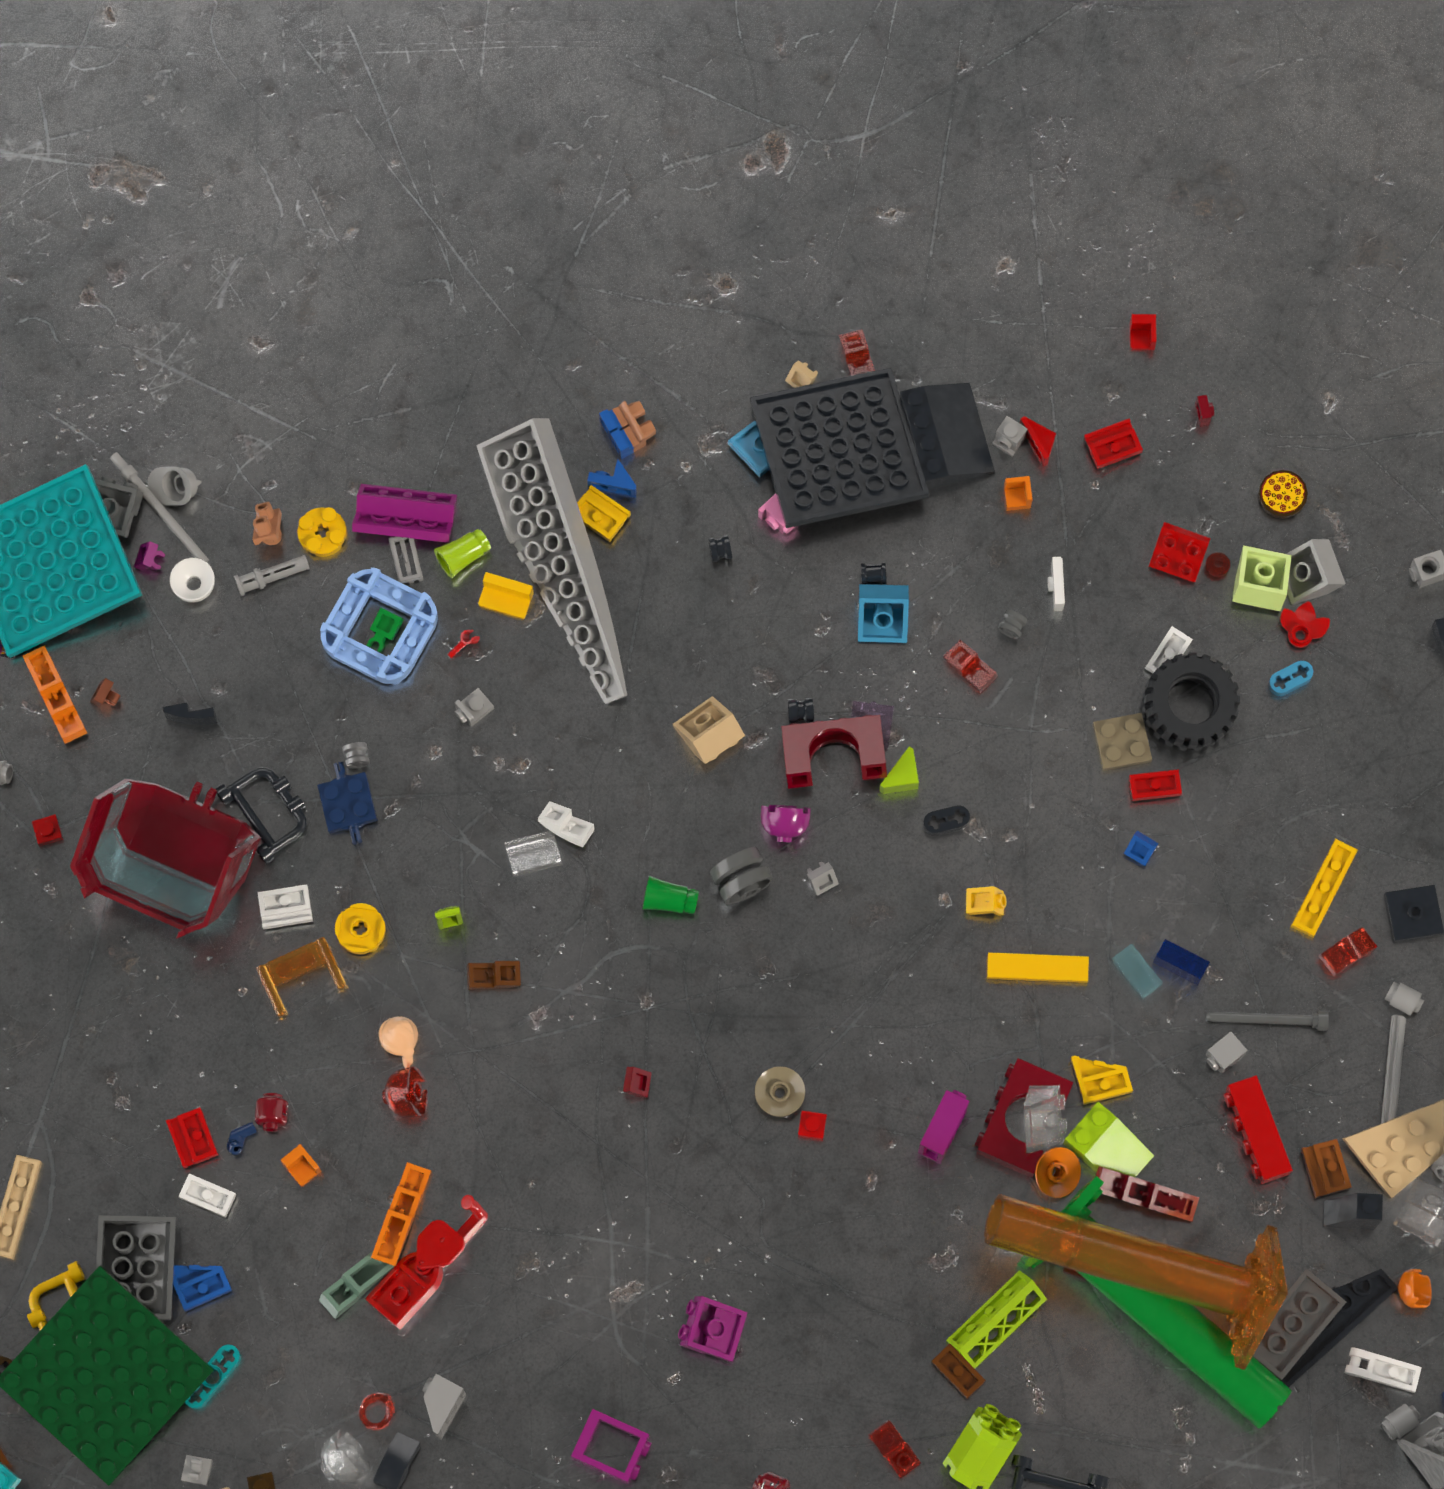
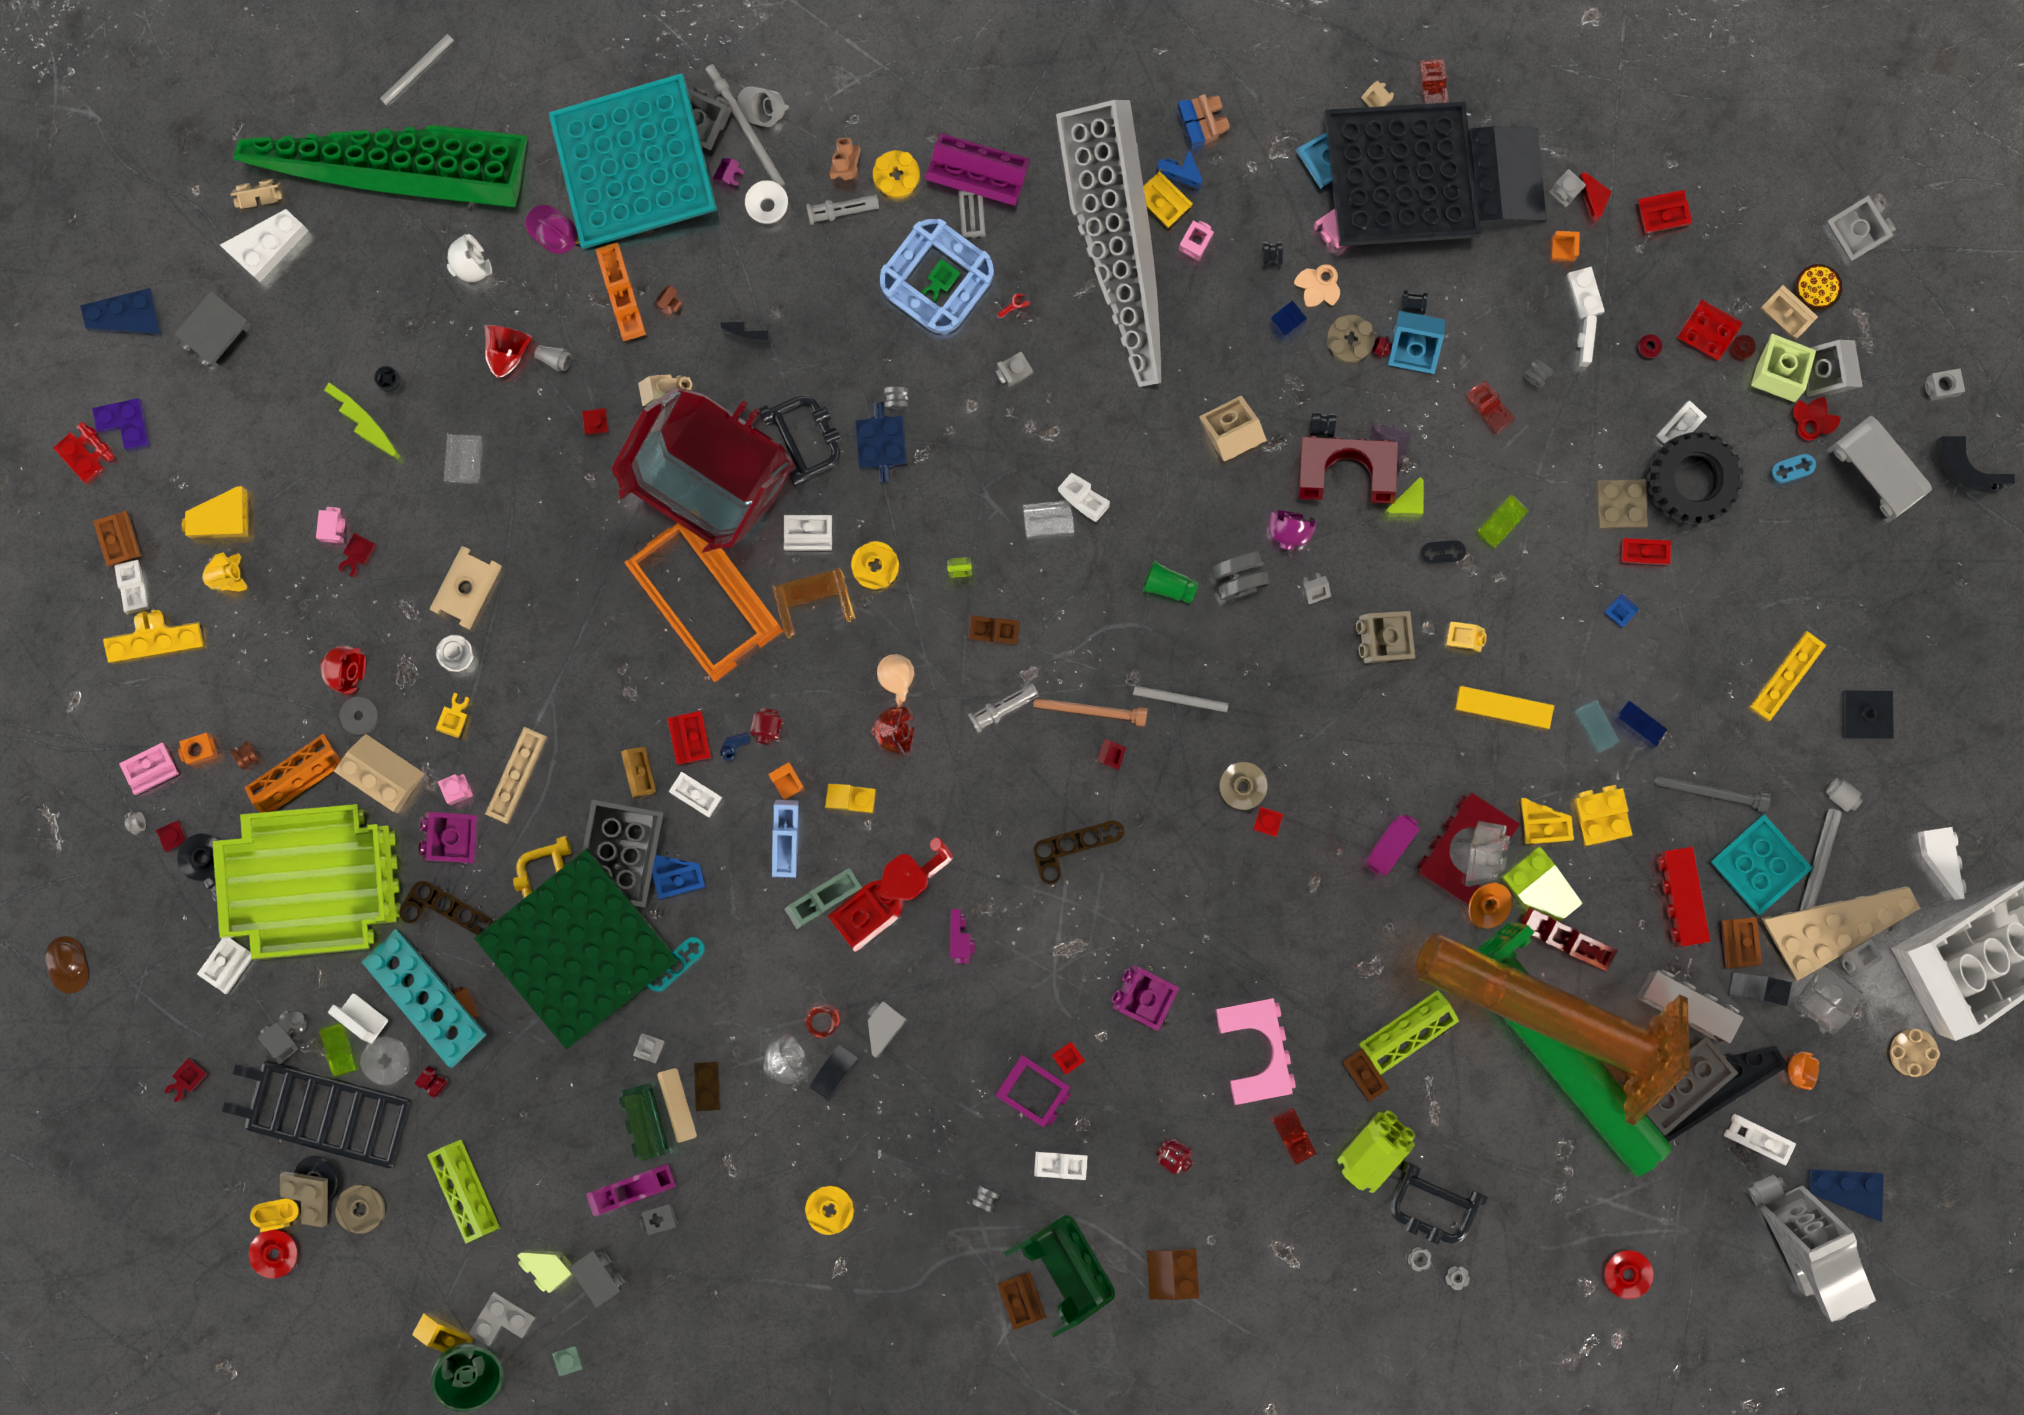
camera: 10 degrees right, 10 degrees up
orange slope [371,1162,432,1266] -> none
lime plant [434,529,491,578] -> none
yellow panel [478,572,534,619] -> none
red panel [1130,314,1156,350] -> none
dark red plate [1195,395,1214,427] -> none
light grey brick [1206,1032,1248,1074] -> none
clear red slope [1319,927,1378,976] -> none
none -> pearl gold plate [621,747,657,798]
none -> orange piece [624,511,783,682]
none -> tan brick [638,374,692,406]
none -> light blue slope [772,800,799,877]
none -> yellow slope [825,784,876,813]
none -> magenta plate [950,909,975,964]
none -> light grey pin [968,683,1039,733]
none -> nougat piece [1033,698,1148,727]
none -> dark brown beam [1033,820,1124,885]
none -> red plate [1052,1041,1085,1075]
none -> light grey bar [1133,686,1229,712]
none -> bright pink brick [1179,221,1214,261]
none -> bright pink arch [1215,998,1296,1105]
none -> clear blue panel [1271,300,1307,340]
none -> light nougat plate [1294,264,1340,307]
none -> dark tan plate [1327,315,1375,363]
none -> dark tan plate [1356,611,1415,663]
none -> dark red plate [1372,335,1392,358]
none -> clear neon green slope [1477,494,1528,548]
none -> white plate [1567,267,1605,319]
none -> yellow plate [1574,785,1632,846]
none -> light grey brick [1636,970,1744,1044]
none -> dark red plate [1638,334,1662,358]
none -> teal plate [1710,814,1813,916]
none -> tan hinge [1761,285,1818,340]
none -> light grey plate [1827,195,1896,261]
none -> light grey windscreen [1827,416,1932,523]

